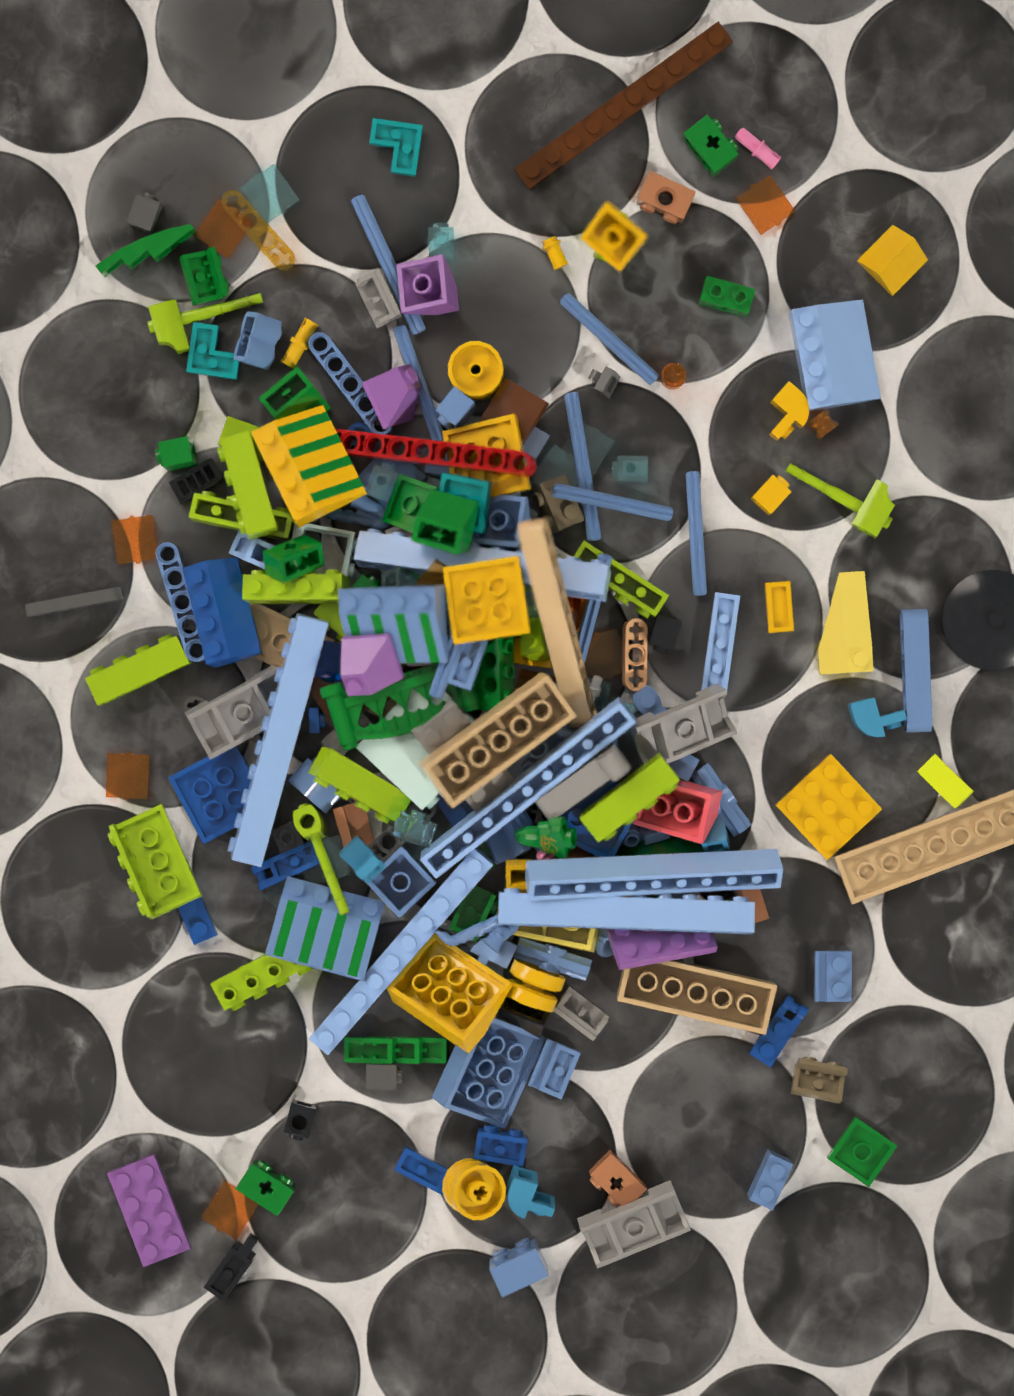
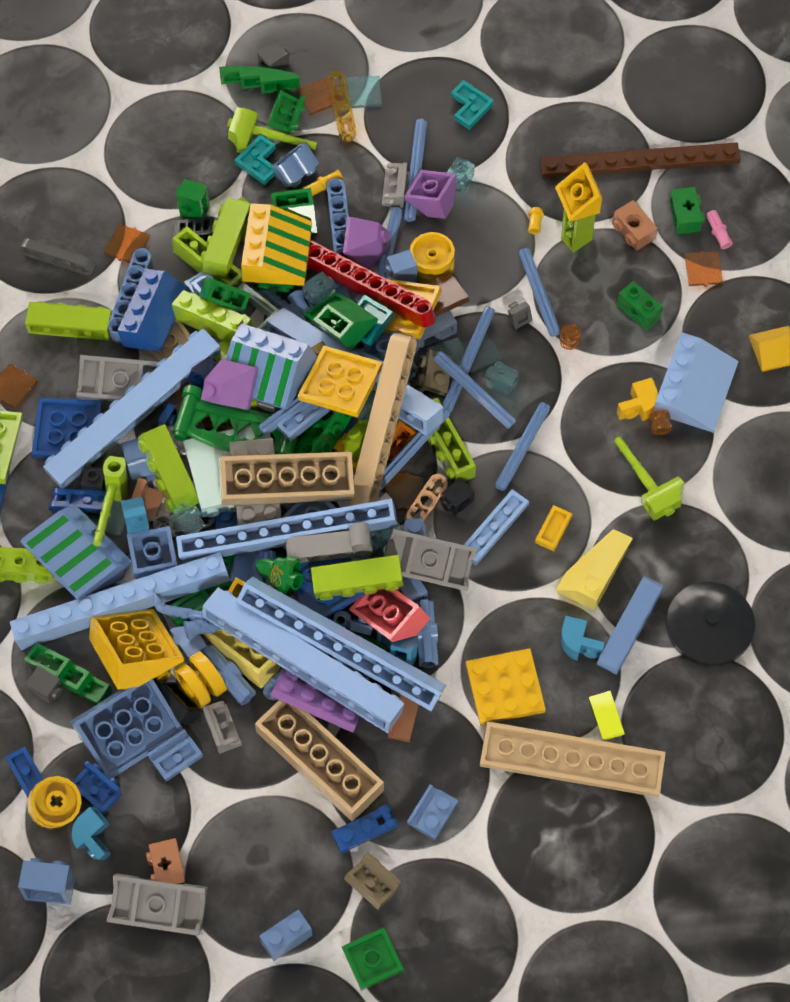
camera: 30 degrees right, 25 degrees down
yellow brick [750,475,792,516] -> none

